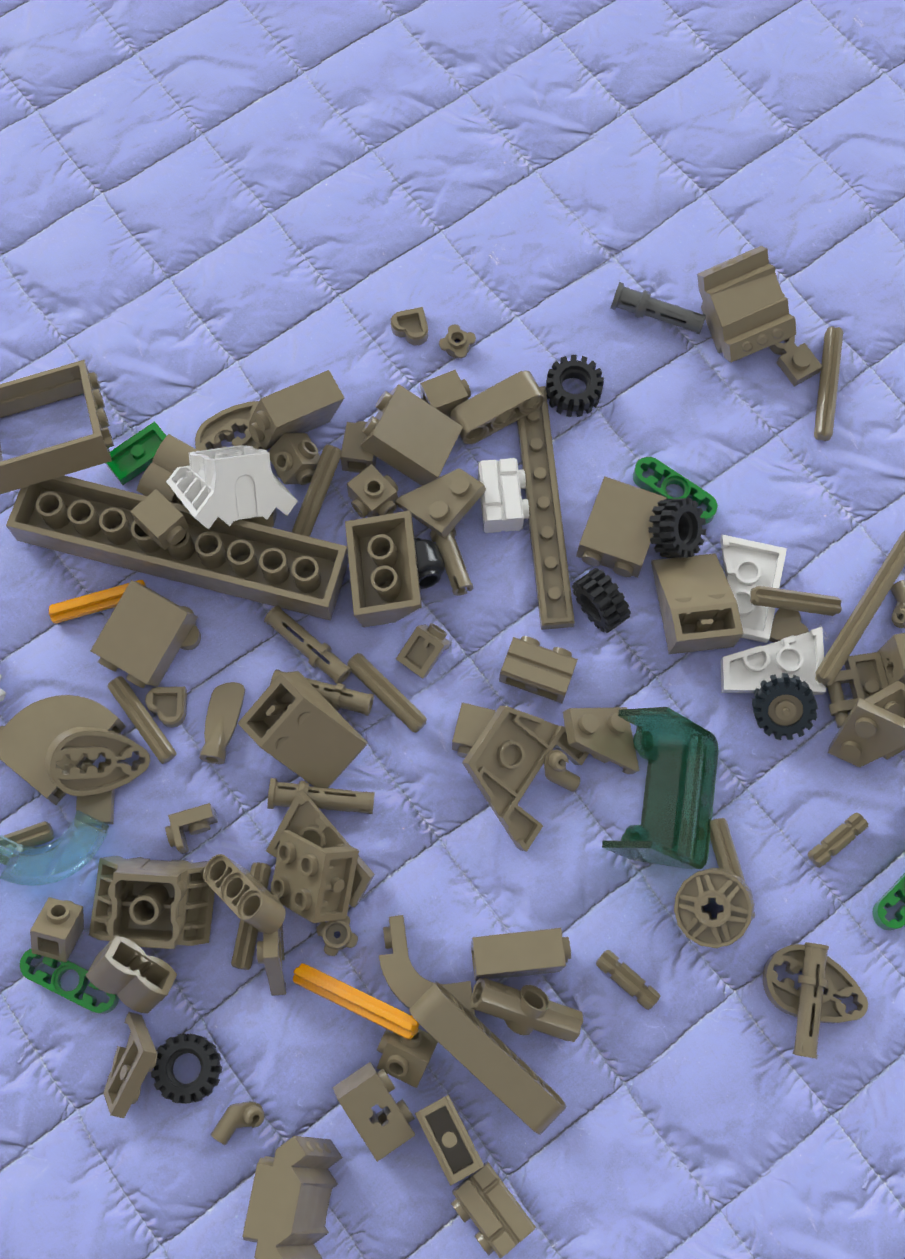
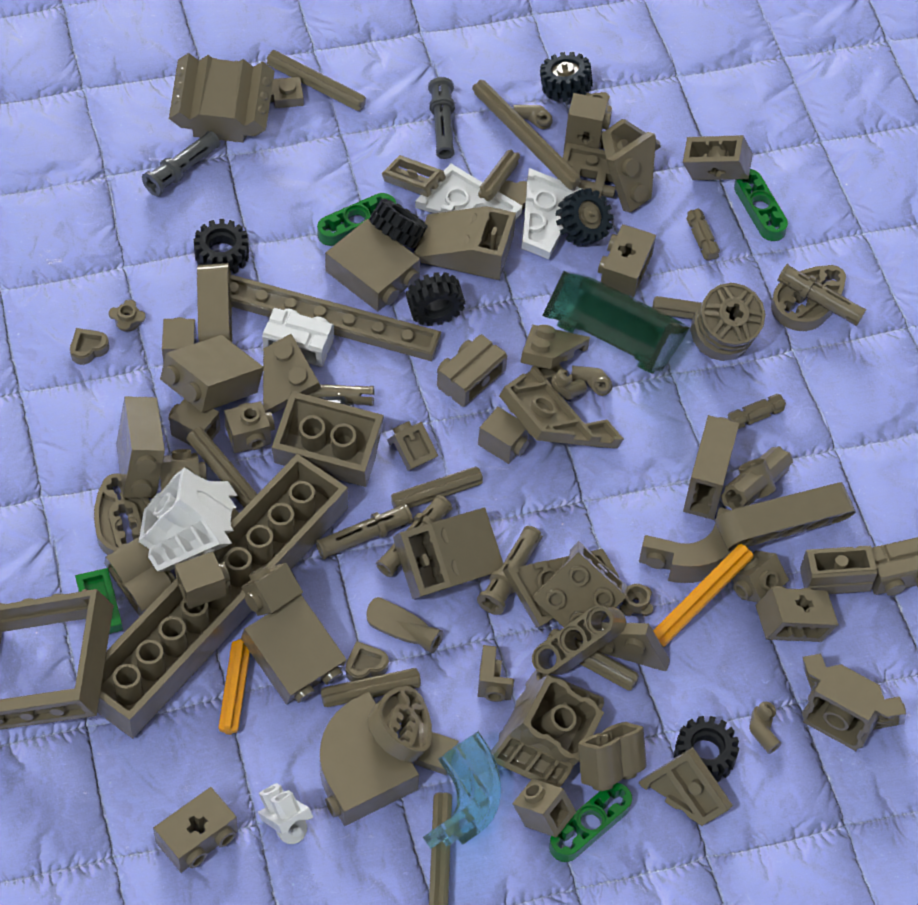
camera: 70 degrees left, 15 degrees down
none -> dark tan brick [241,563,303,616]
none -> dark tan tile [381,155,446,197]
none -> dark grey pin [428,77,455,159]
none -> dark tan arm [571,365,612,396]
none -> dark tan brick [598,224,656,297]

